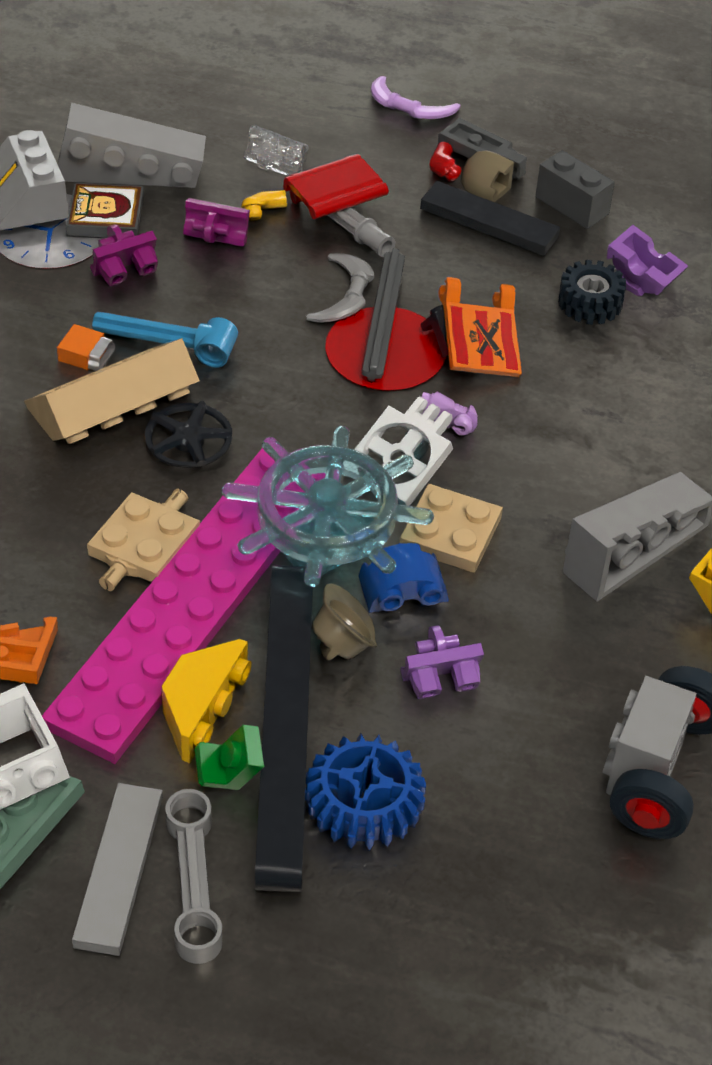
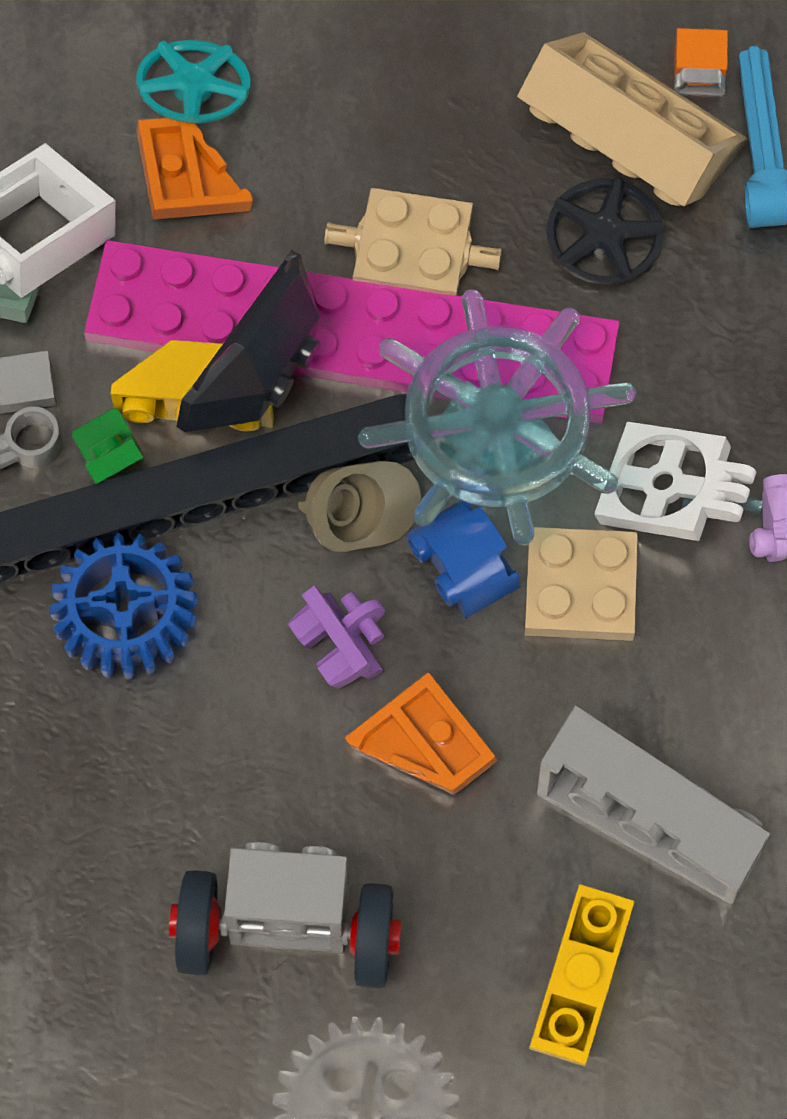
camera: 75 degrees right, 20 degrees up
none -> black wedge [176,249,320,432]
none -> orange wing [345,672,498,795]

